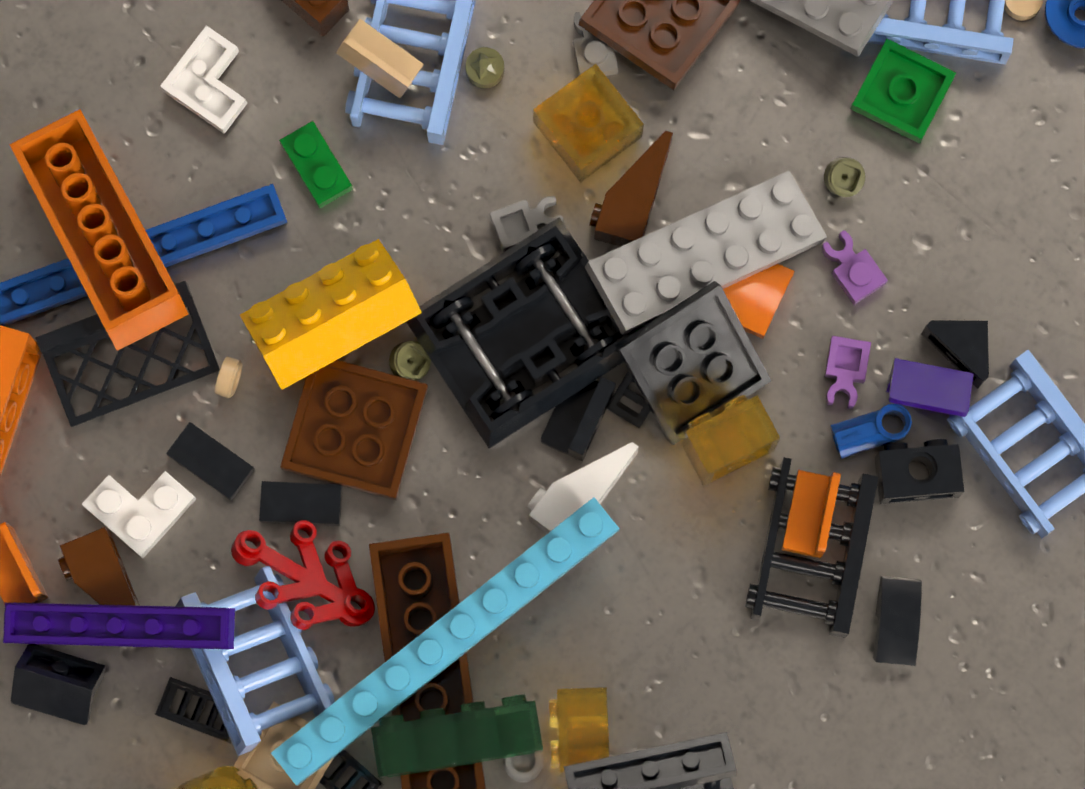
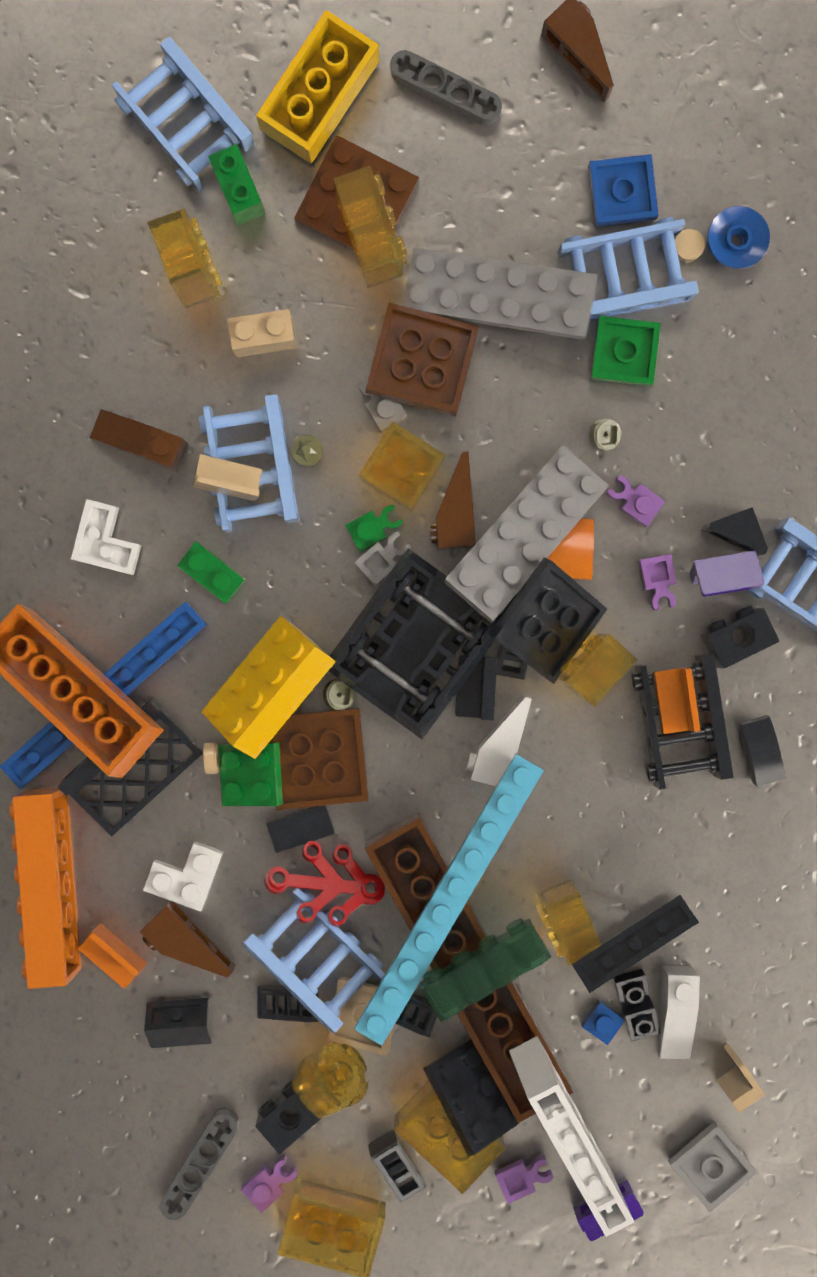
camera: 20 degrees left, 10 degrees up
dark purple tile [3,602,235,649] -> none
black tile [166,422,255,501] -> none
blue piece [830,404,912,459] -> none
none -> green plate [218,742,283,806]
none -> green plate [345,505,403,553]

